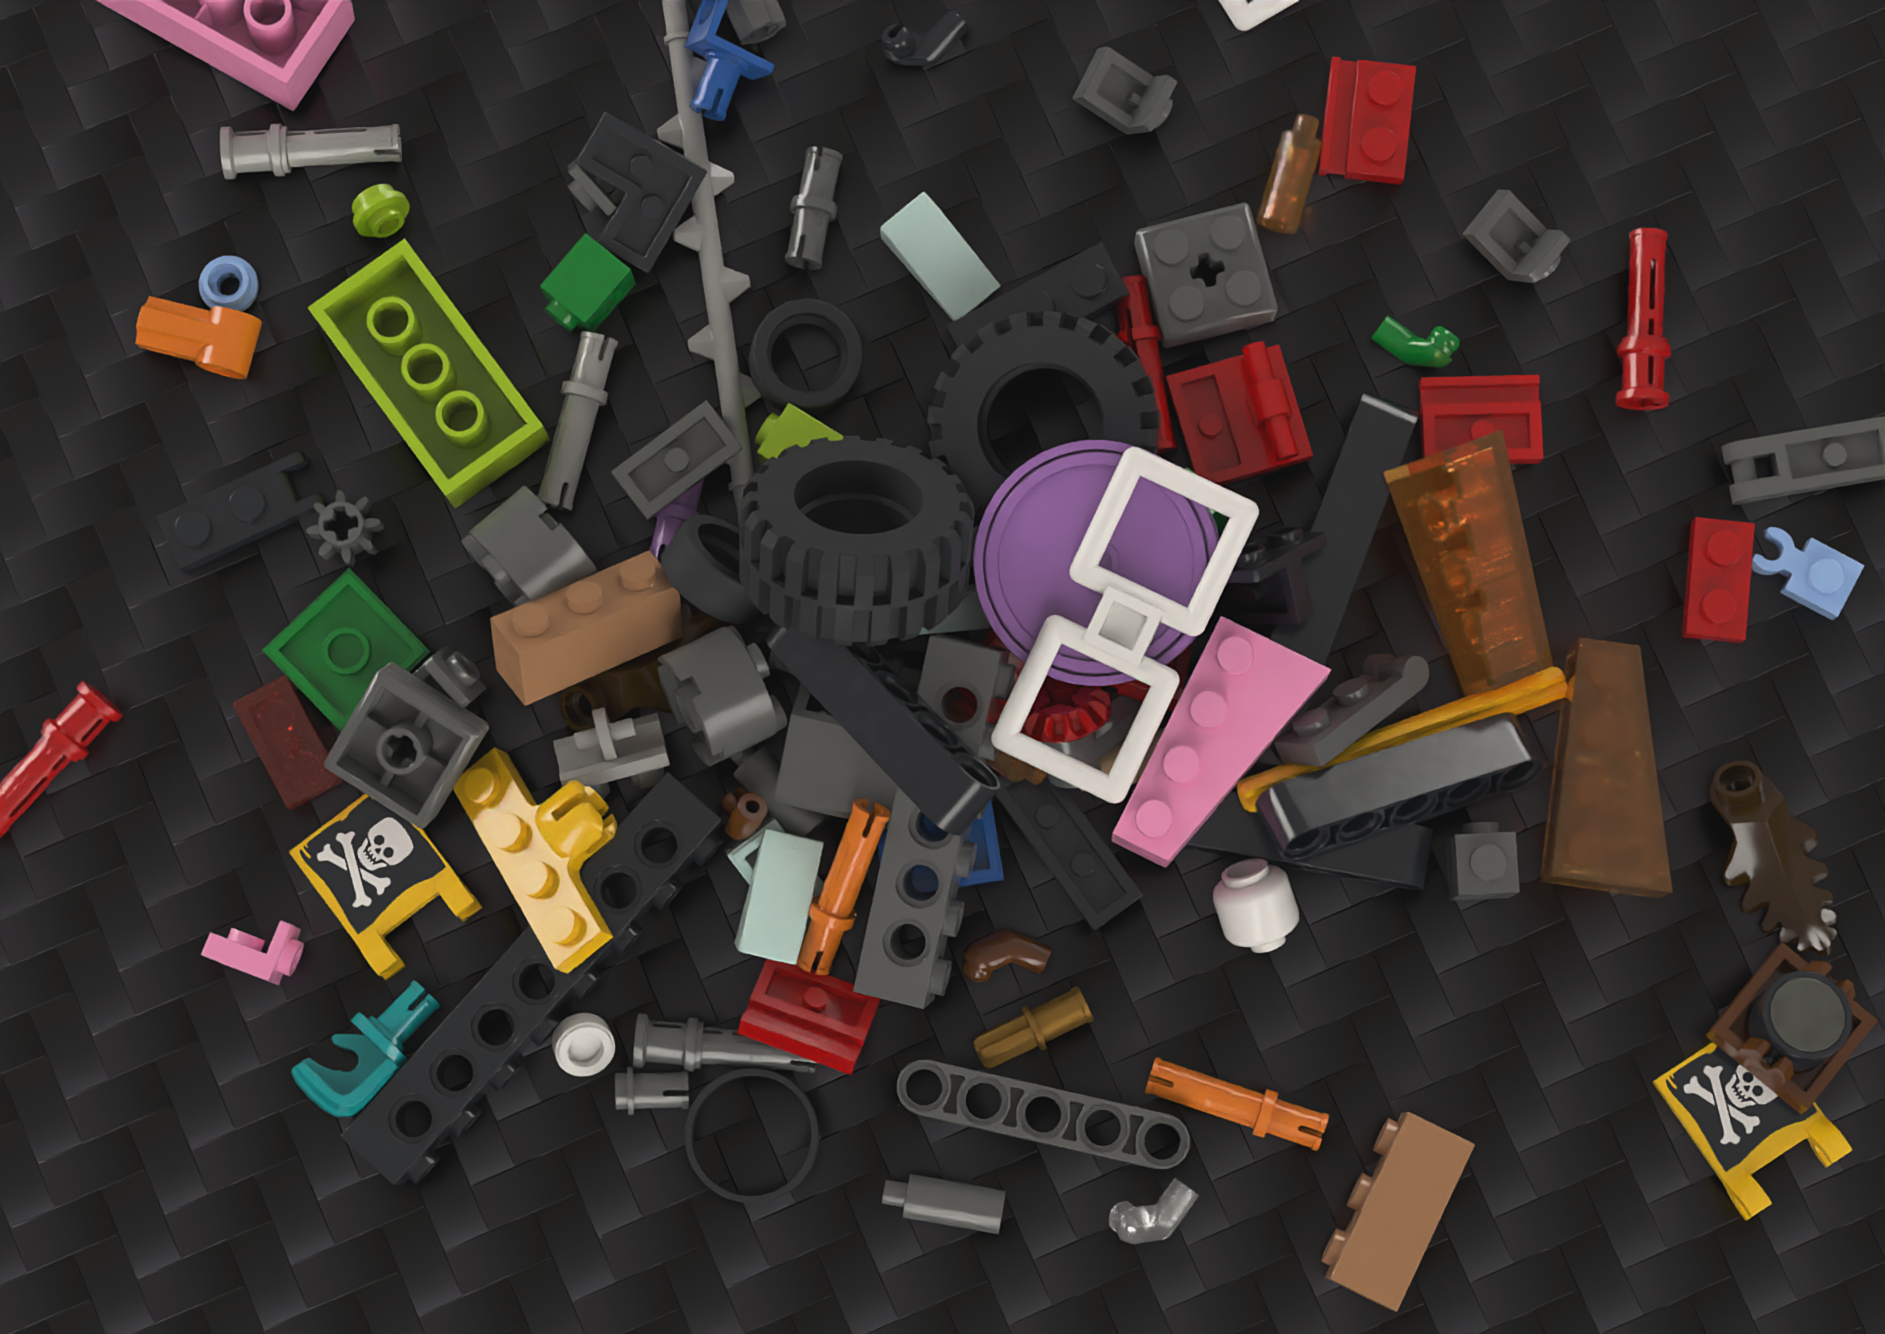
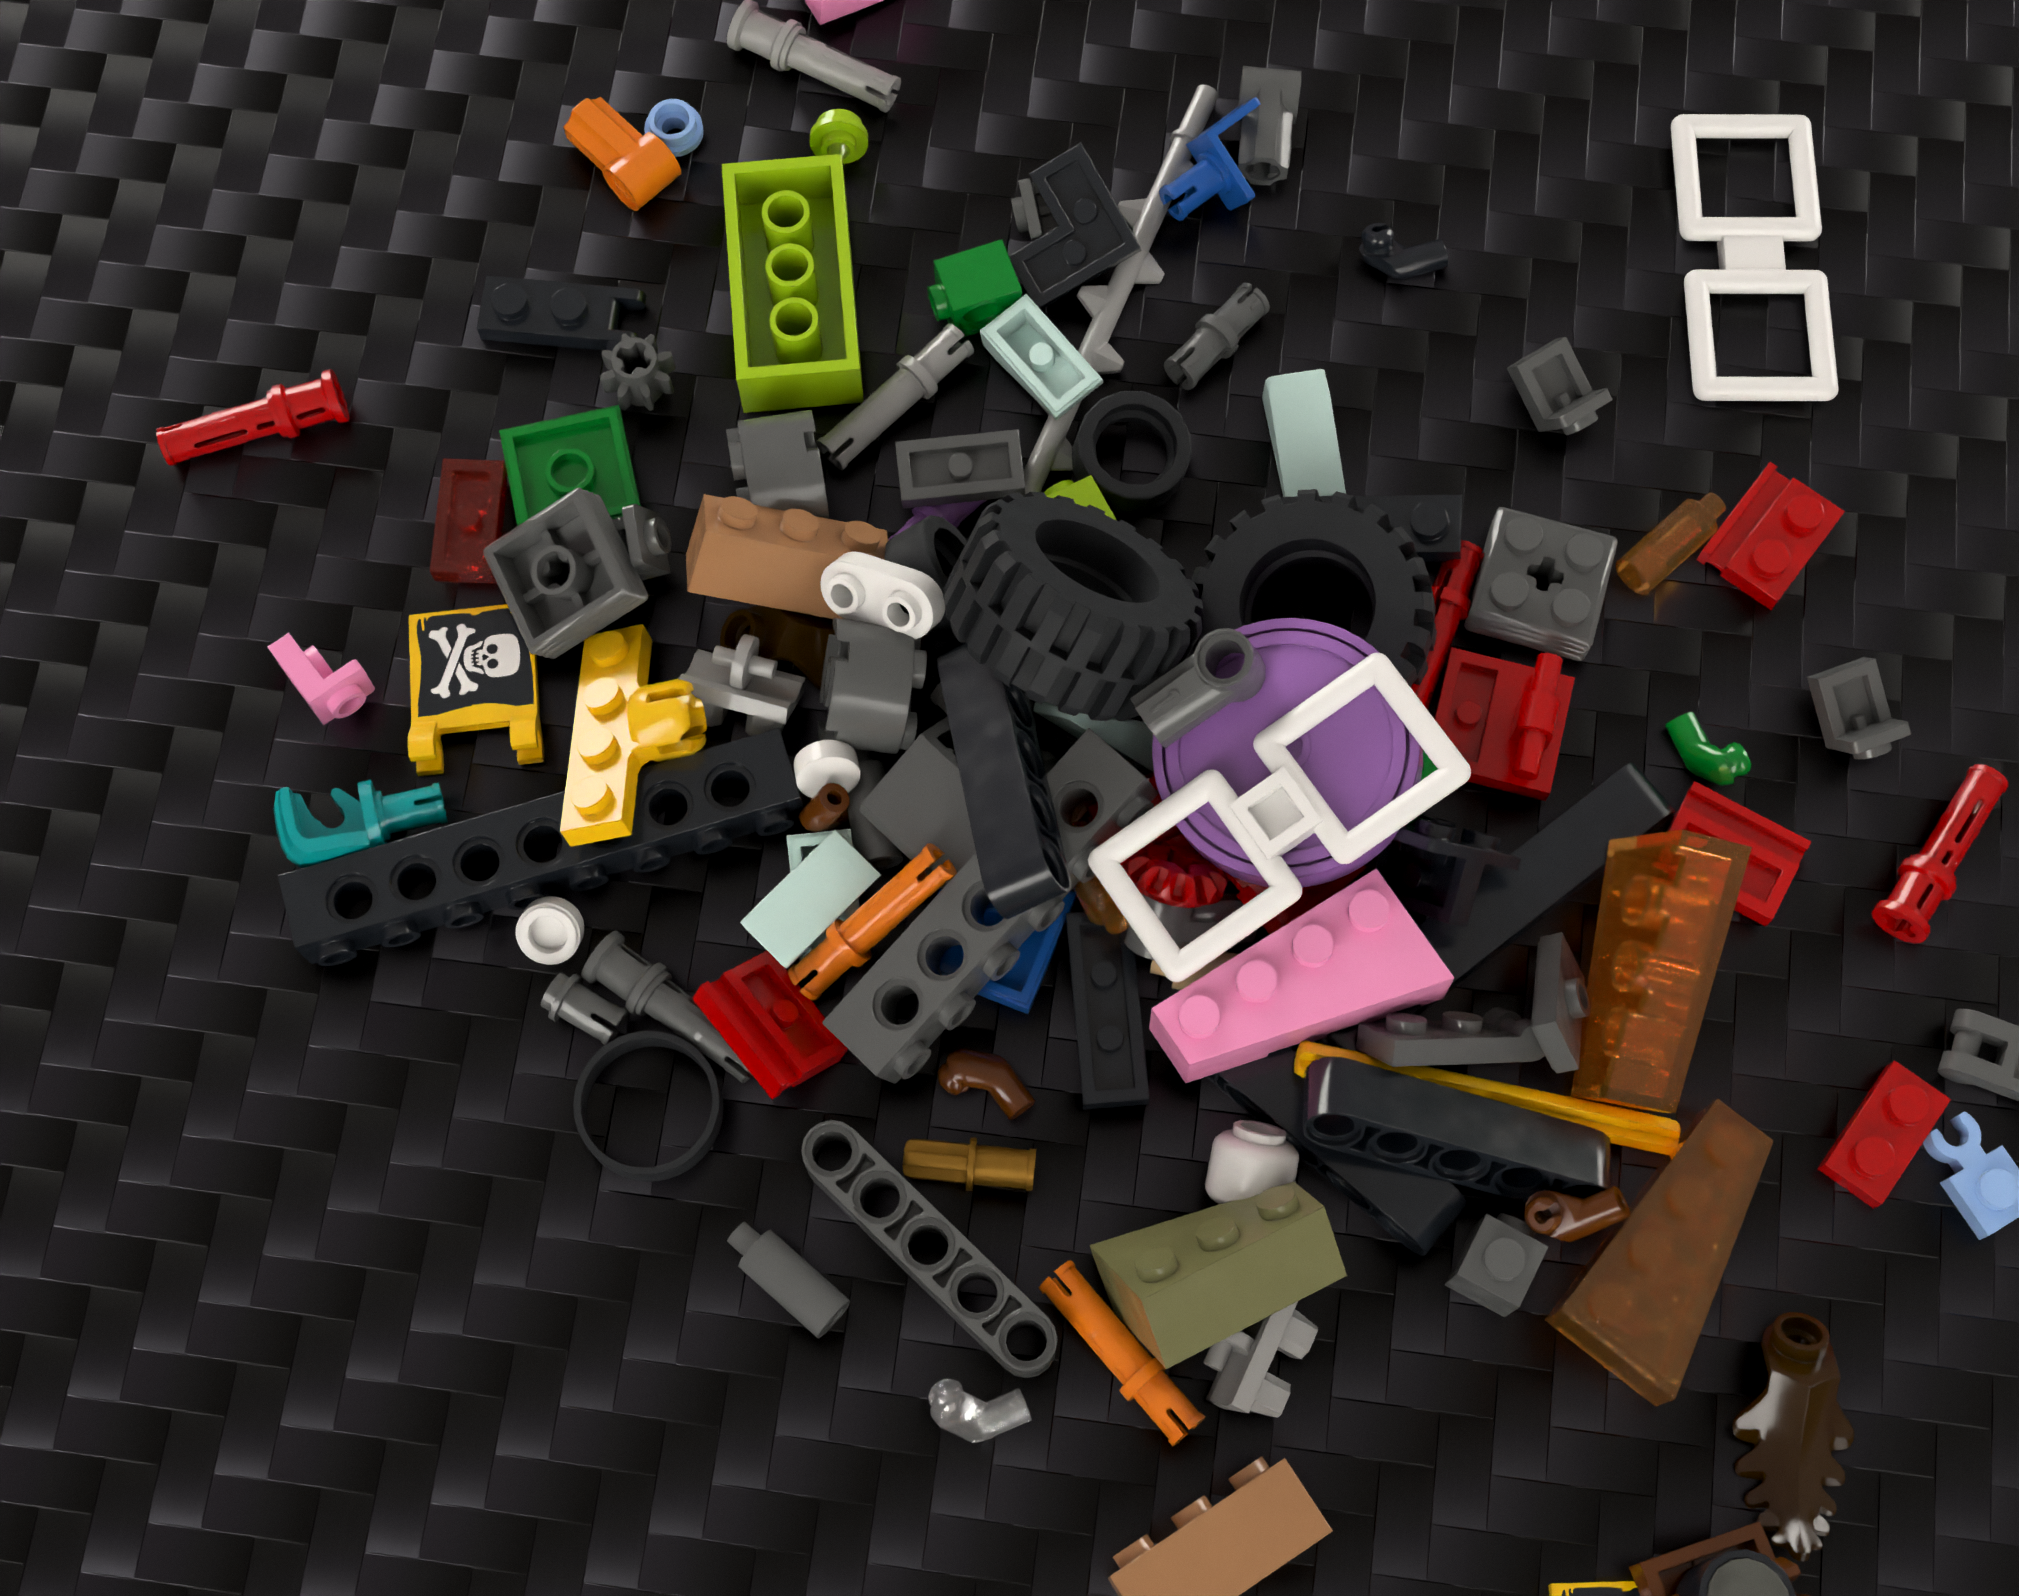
camera: 30 degrees right, 10 degrees down
none -> white tile [793,740,860,798]
none -> white plate [820,551,945,639]
none -> light aqua slope [980,294,1103,420]
none -> olive wedge [1089,1181,1347,1369]
none -> dark grey piece [1130,628,1266,748]
none -> light grey hips [1203,1301,1318,1418]
none -> reddish brown arm [1524,1186,1630,1242]
none -> dark grey plate [1531,932,1590,1074]

